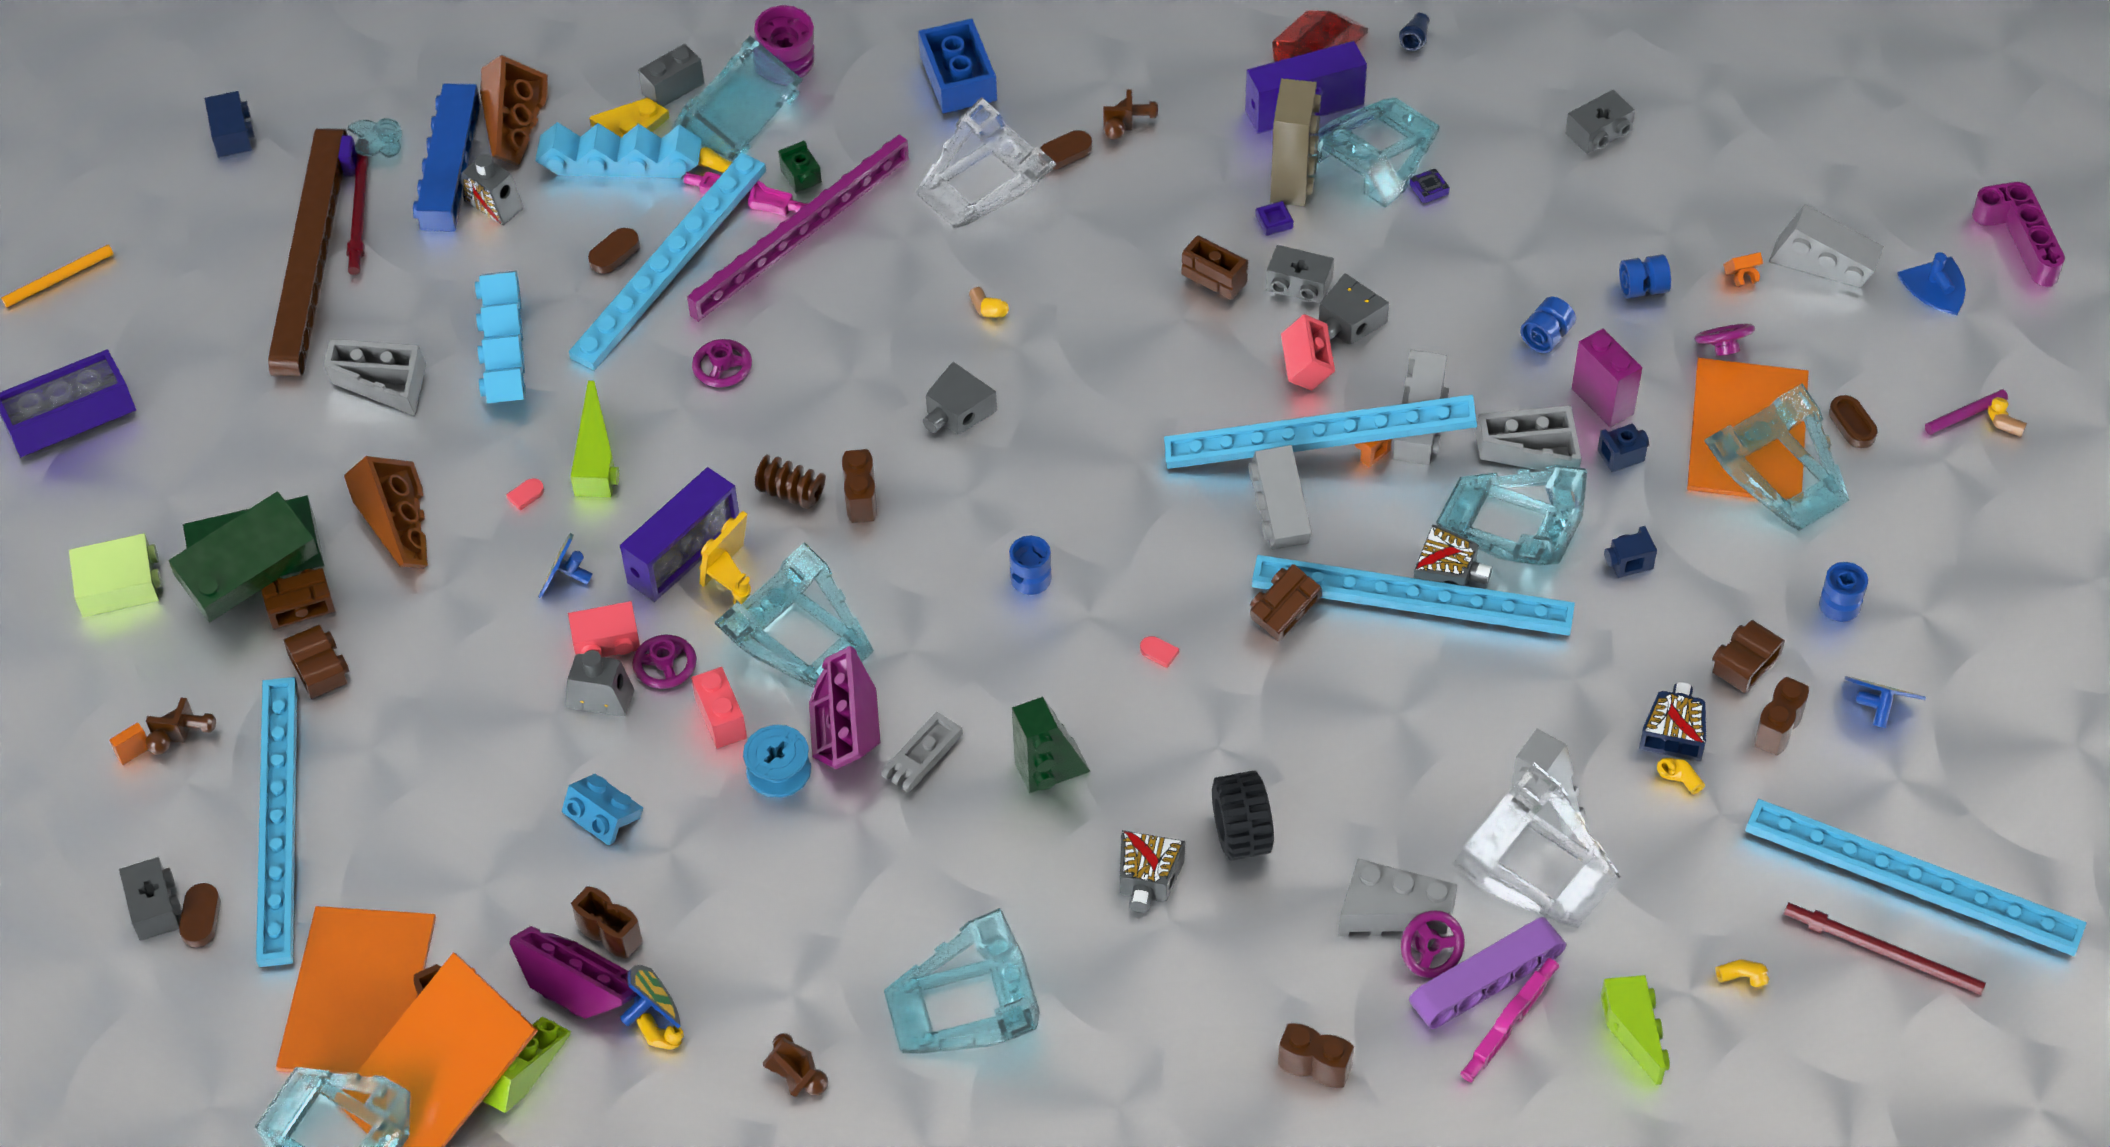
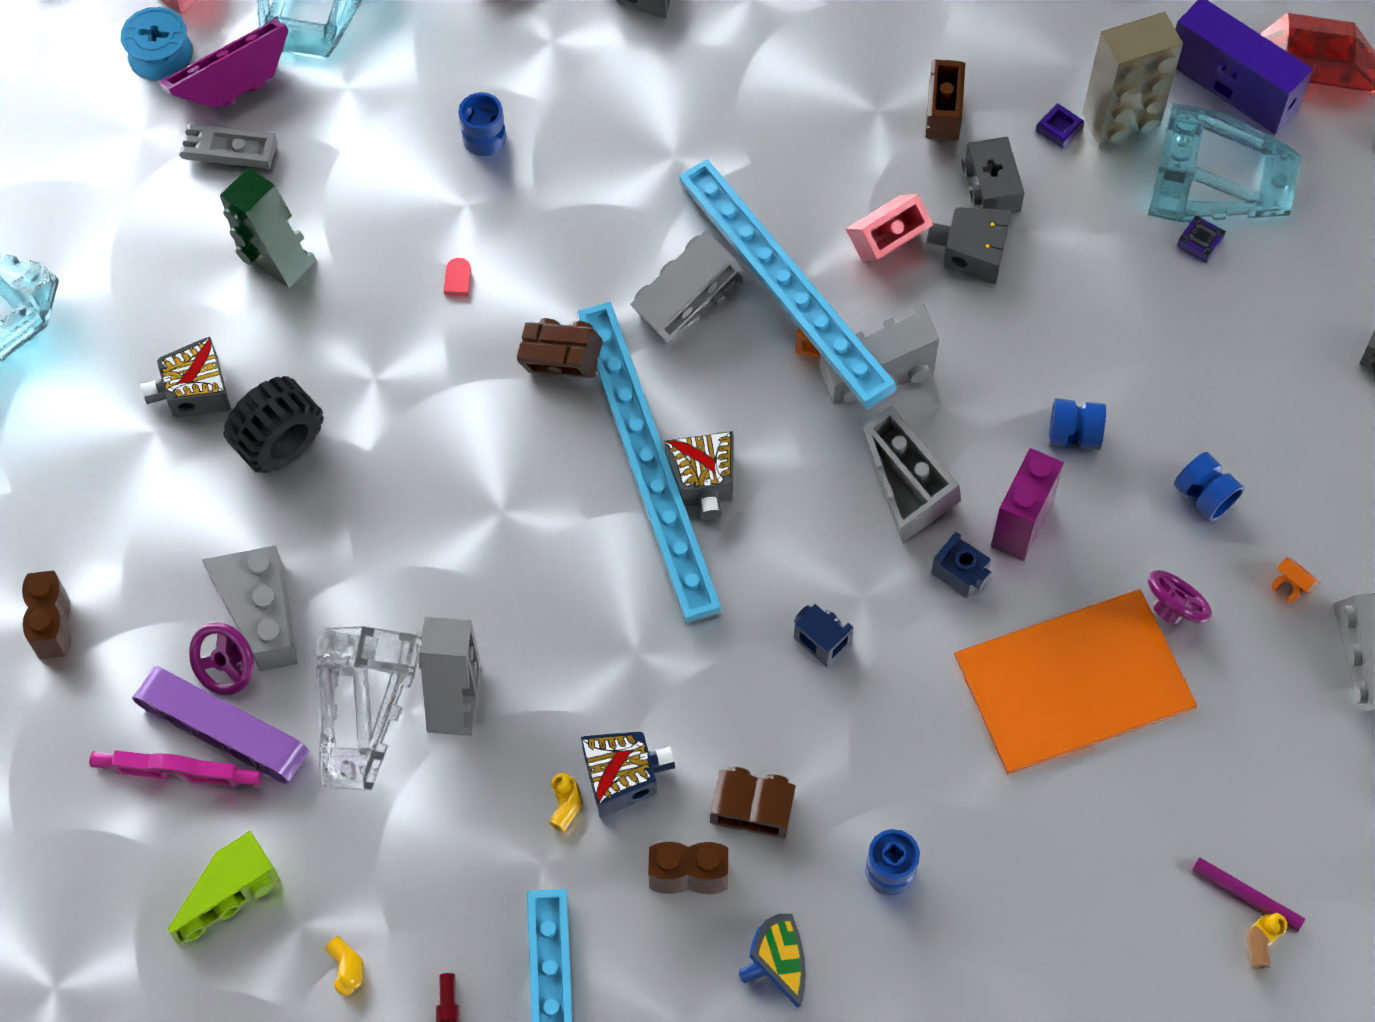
camera: 60 degrees right, 10 degrees up
clear light blue windscreen [1436,465,1587,565] -> none
clear light blue windscreen [1704,384,1850,531] -> none
reddish brown tile [1829,395,1878,448] -> none

